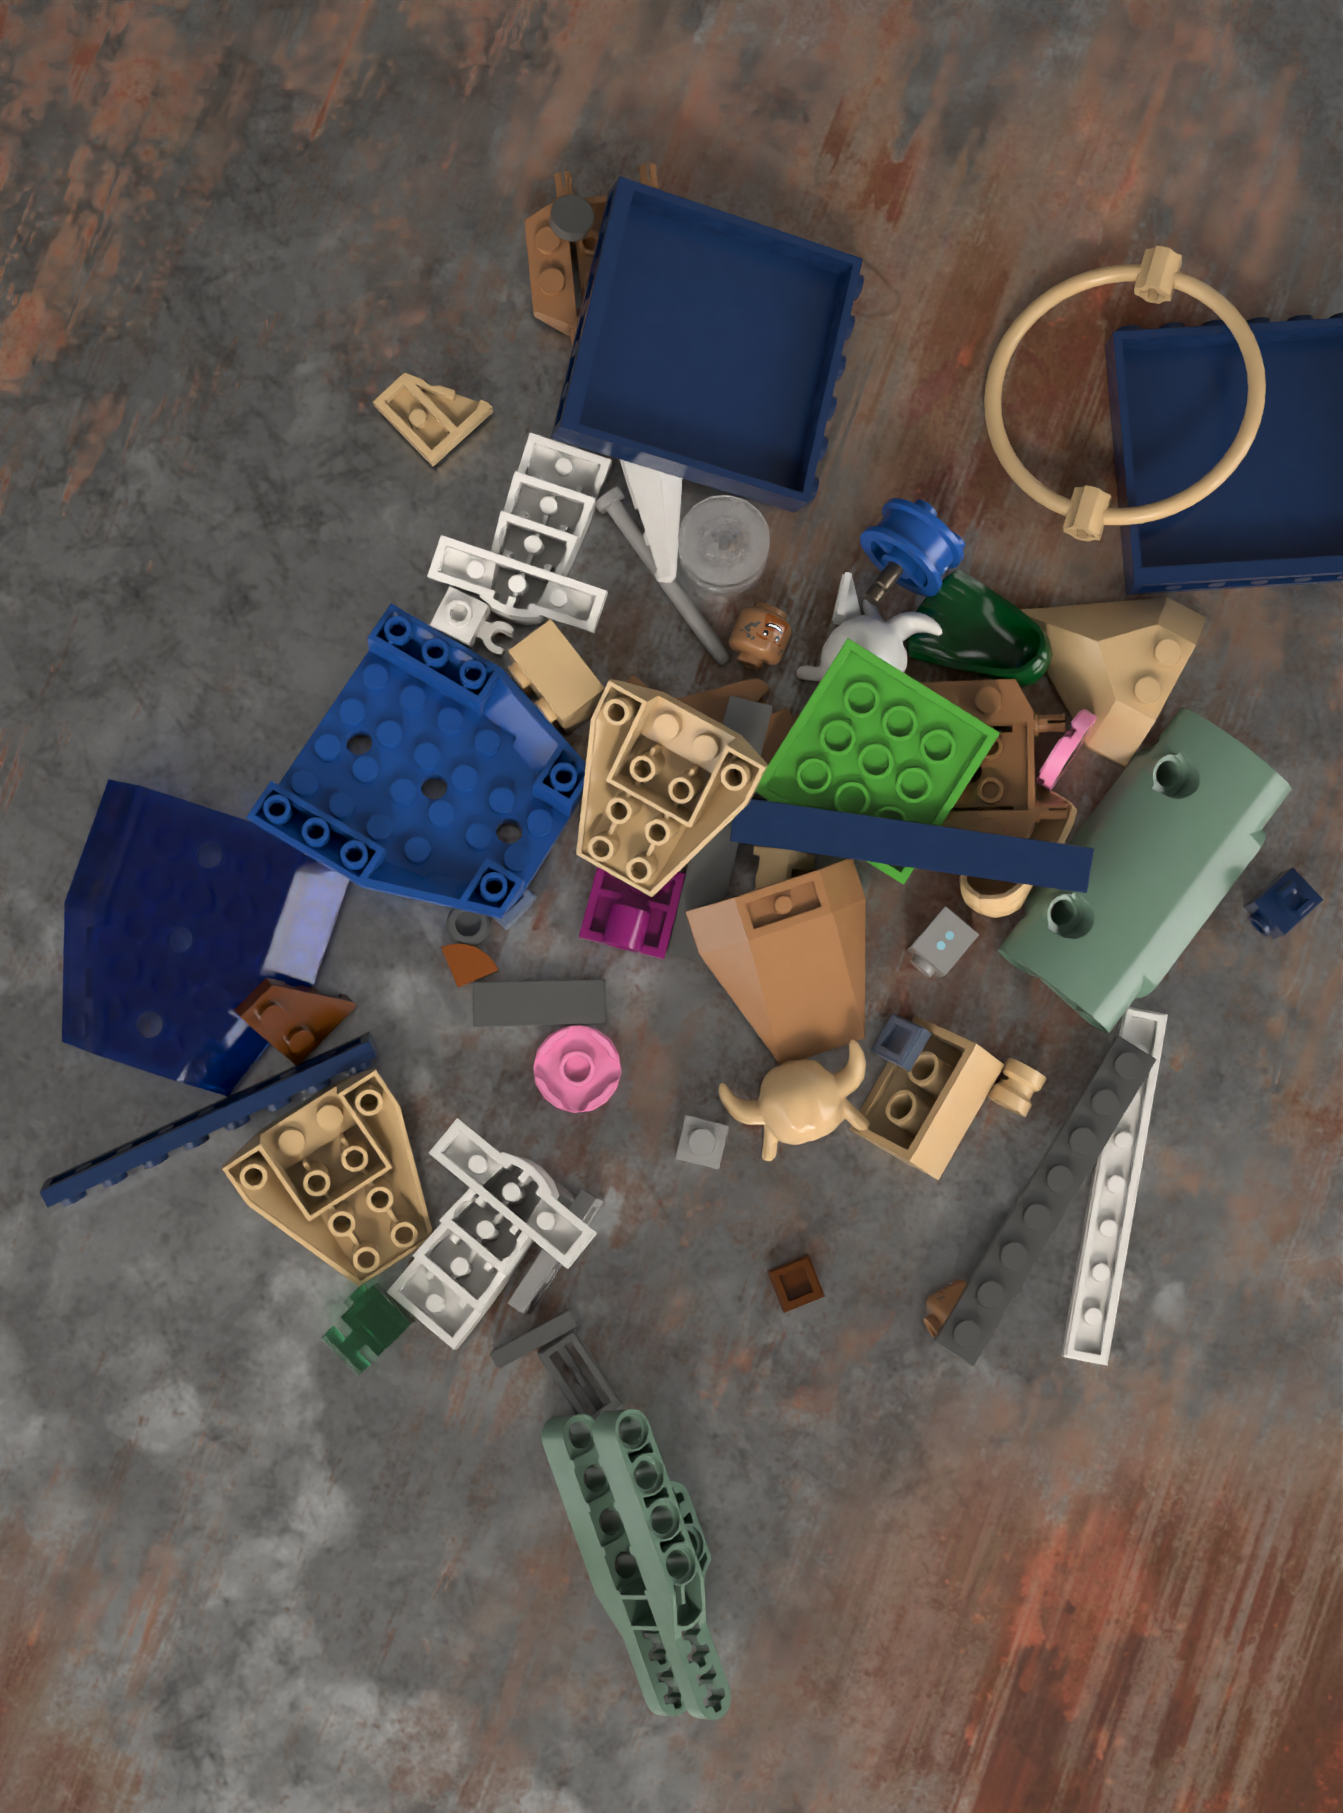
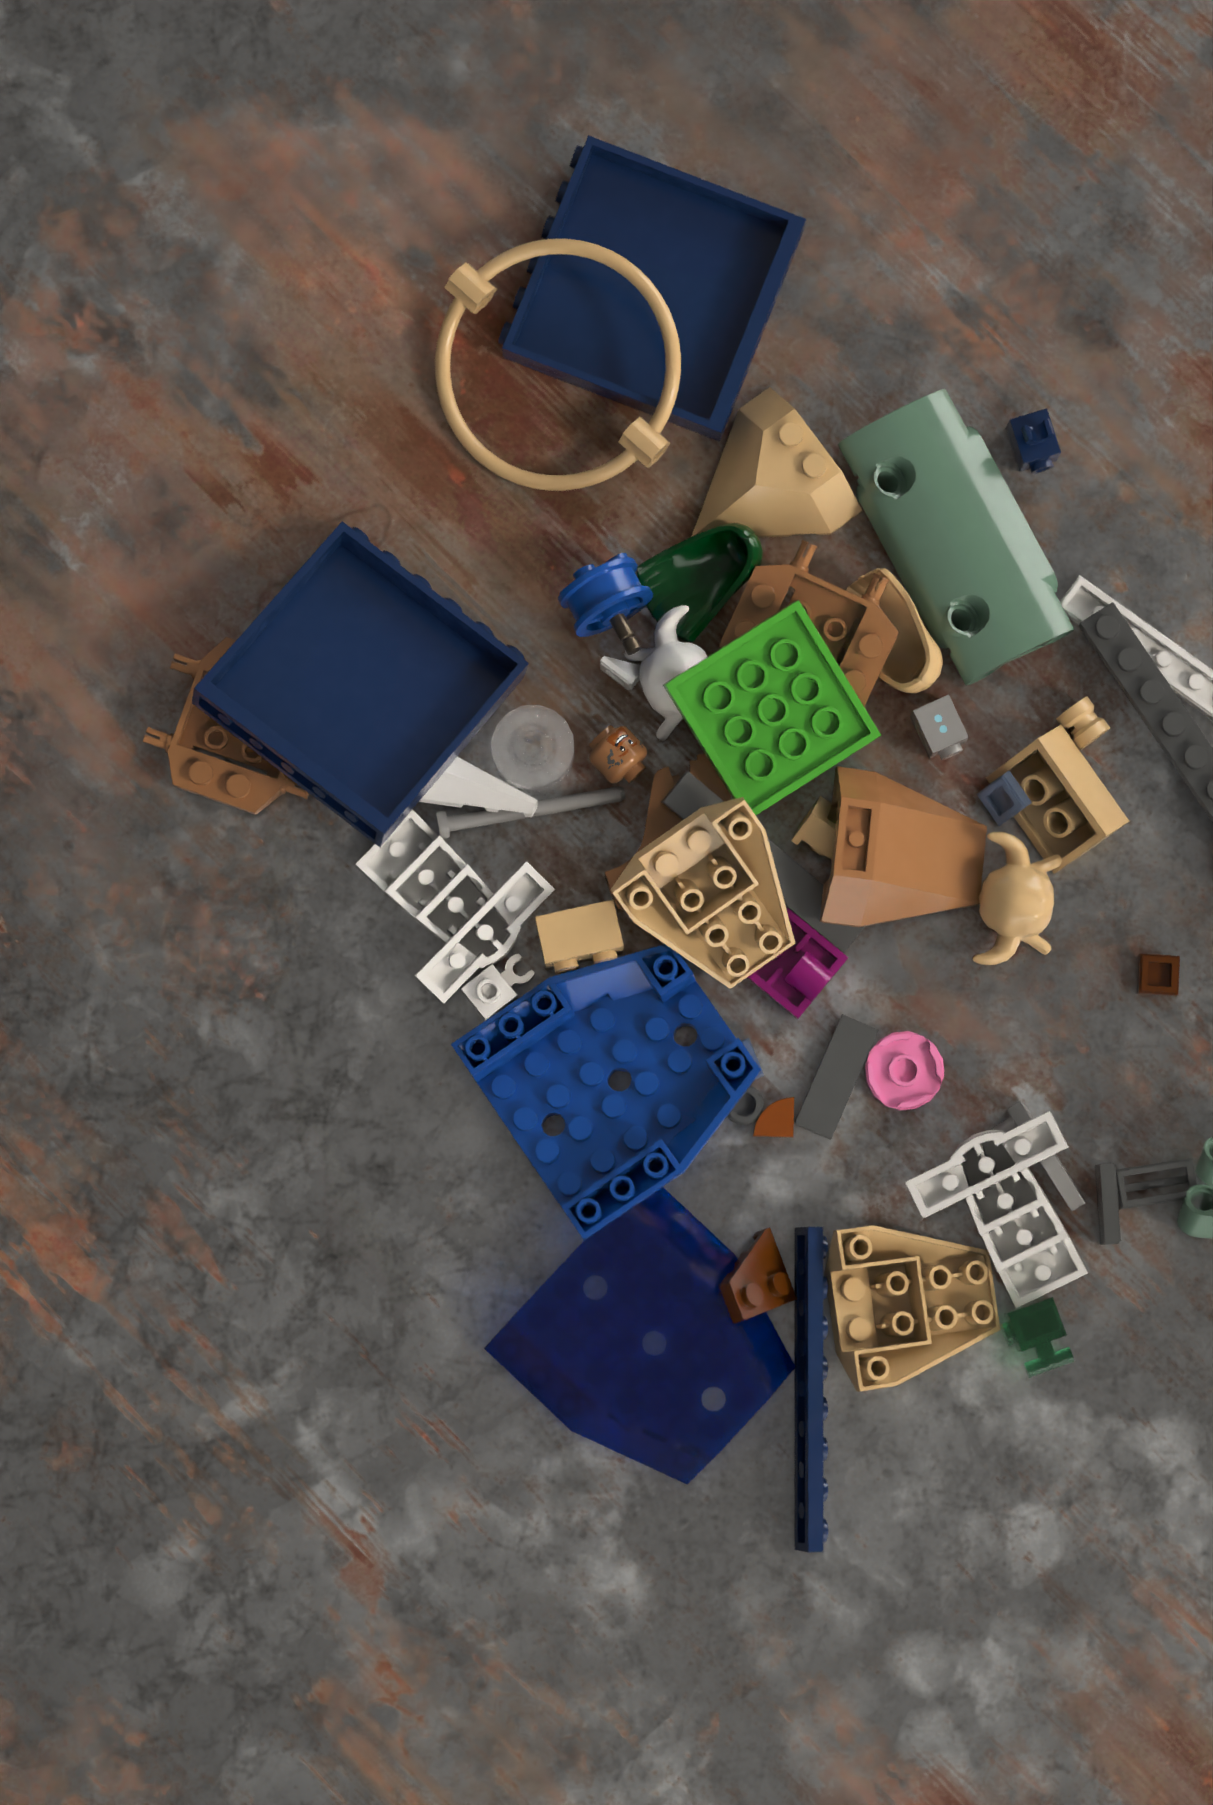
camera: 65 degrees left, 0 degrees up
tan wing [373,373,493,467] -> none
dark grey tile [549,195,594,242] -> none
light grey brick [675,1115,729,1170] -> none
dark blue tile [730,799,1094,893] -> none
bright pink tile [1036,709,1098,792] -> none

